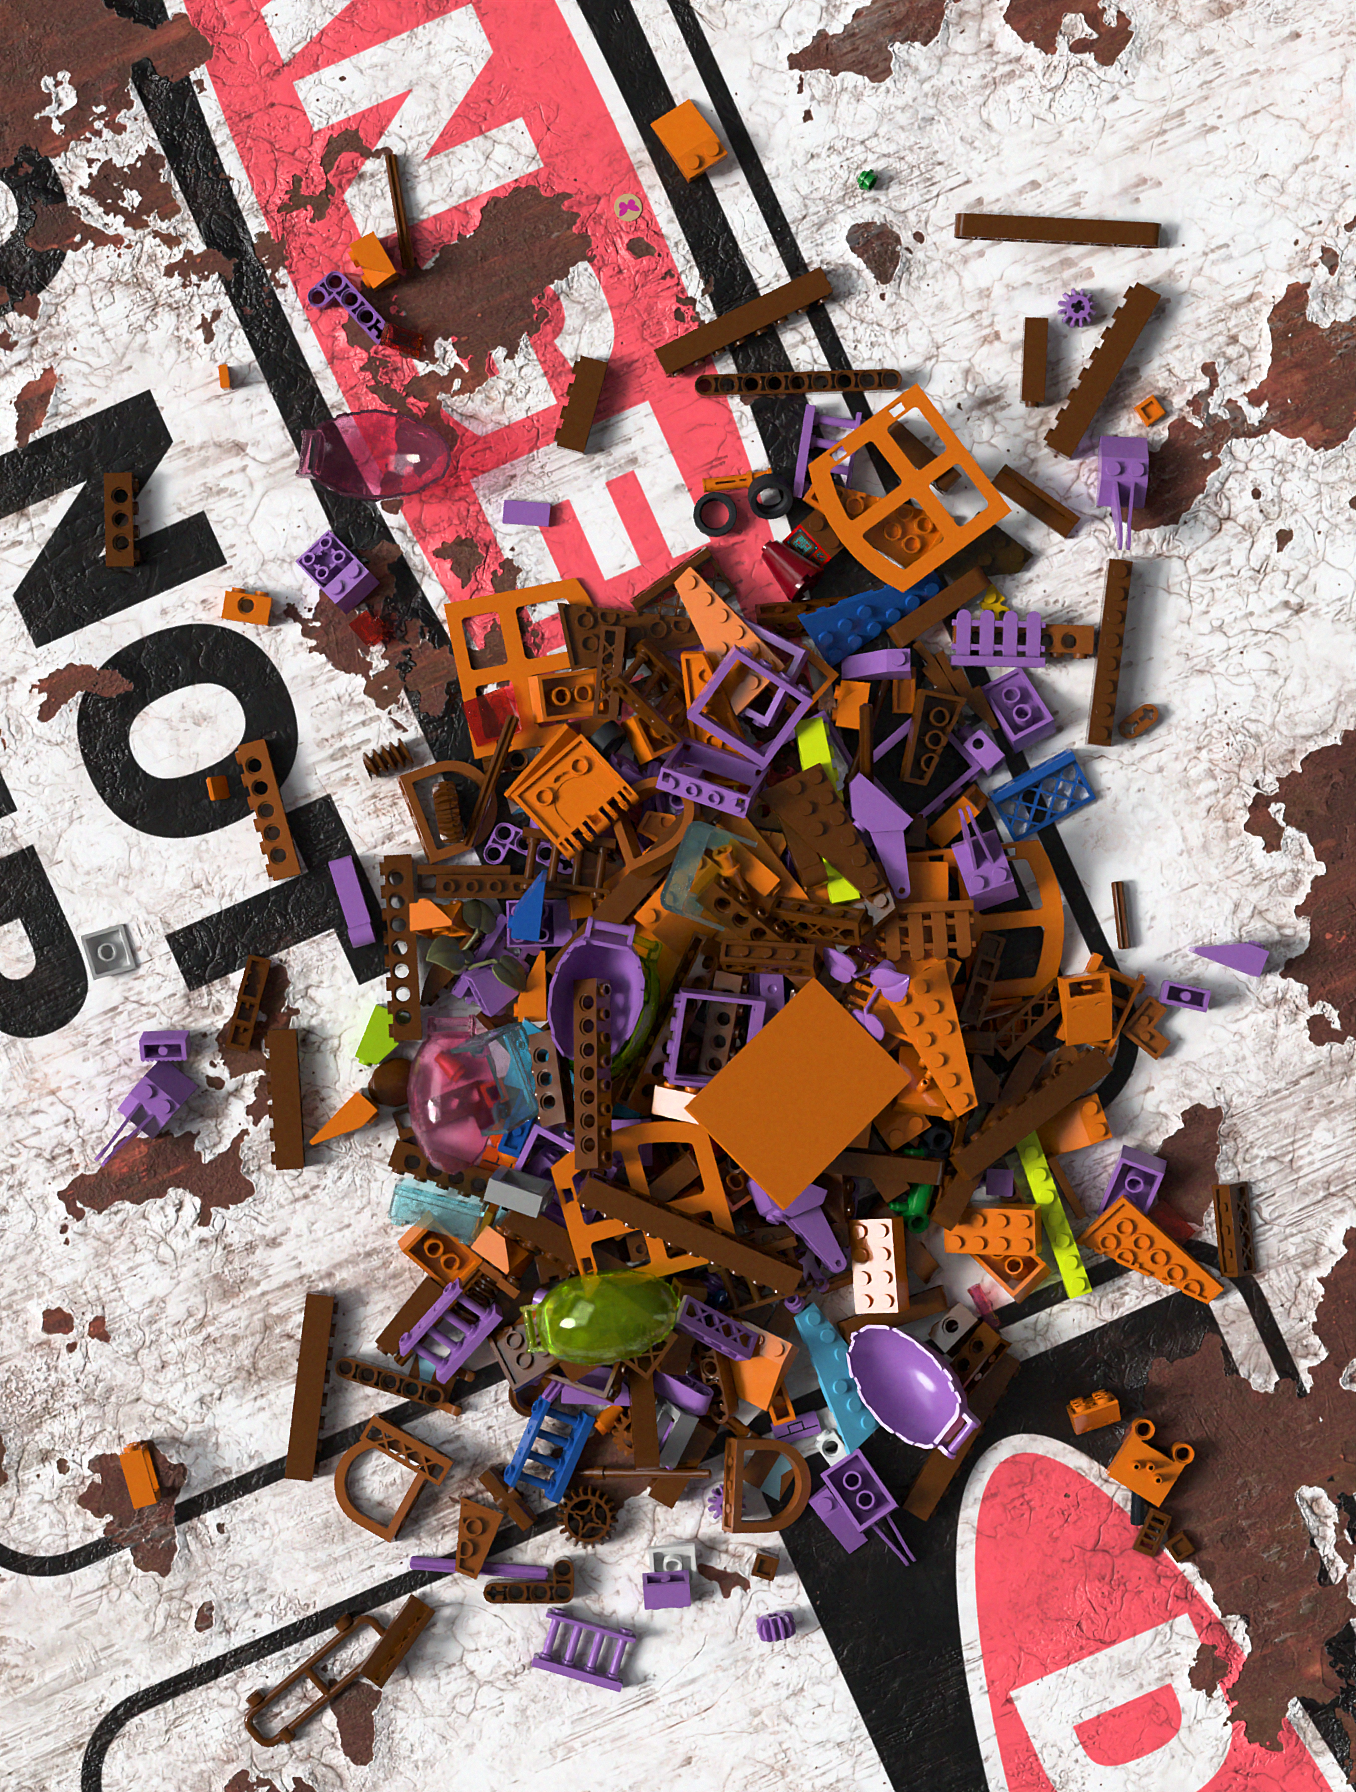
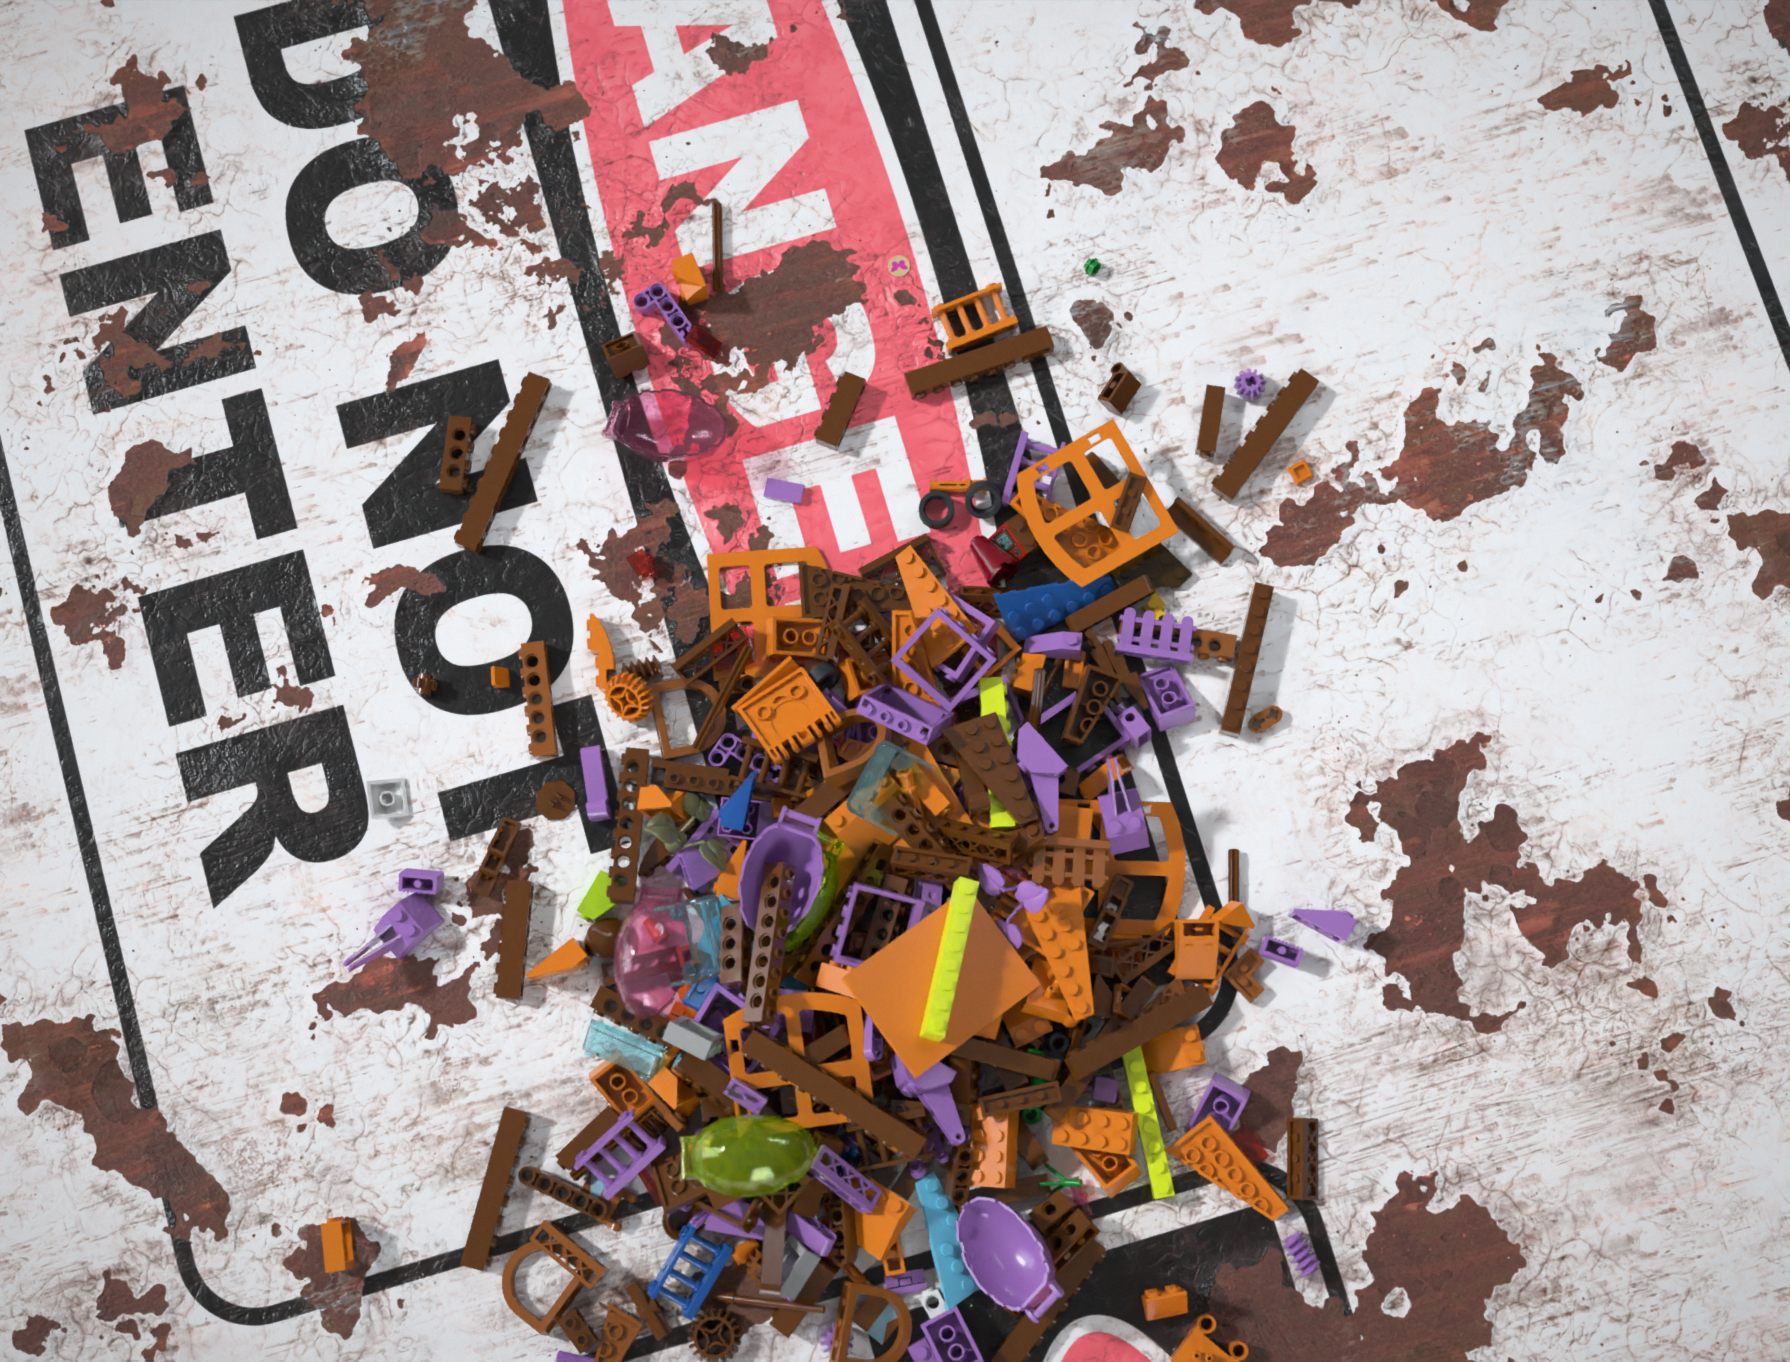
camera: 15 degrees right, 10 degrees down
orange tile [218,364,232,391] -> none
orange brick [221,587,274,627] -> none
medium lavender slope [295,530,380,615] -> none
reddish brown gear [432,781,464,844] -> none
orange slope [650,99,728,183] -> none
reddish brown beam [694,369,902,398] -> none
reddish brown beam [954,213,1162,249] -> none
blue fence [987,748,1096,842] -> none
medium lavender slope [1096,436,1149,550] -> none
none -> reddish brown gear [412,674,437,696]
none -> reddish brown brick [454,372,552,555]
none -> reddish brown piece [536,781,576,820]
none -> reddish brown brick [557,1307,600,1354]
none -> orange slope [586,613,617,692]
none -> reddish brown slope [601,331,650,379]
none -> orange gear [603,671,655,723]
none -> clear red tile [638,1167,661,1205]
none -> reddish brown fence [671,618,748,686]
none -> medium lavender hinge [723,1076,768,1115]
none -> medium lavender beam [864,1012,883,1061]
none -> neon yellow brick [919,877,979,1042]
none -> orange fence [931,282,1018,355]
none -> reddish brown beam [945,1143,974,1206]
none -> reddish brown fence [978,1081,1062,1118]
none -> green plant [1039,1163,1083,1193]
none -> reddish brown hinge [1097,362,1141,415]
none -> reddish brown tile [1110,472,1147,533]
none -> dark orange piece [1113,983,1131,1020]
none -> orange slope [1211,900,1255,929]
none -> medium lavender piece [1282,1231,1321,1278]

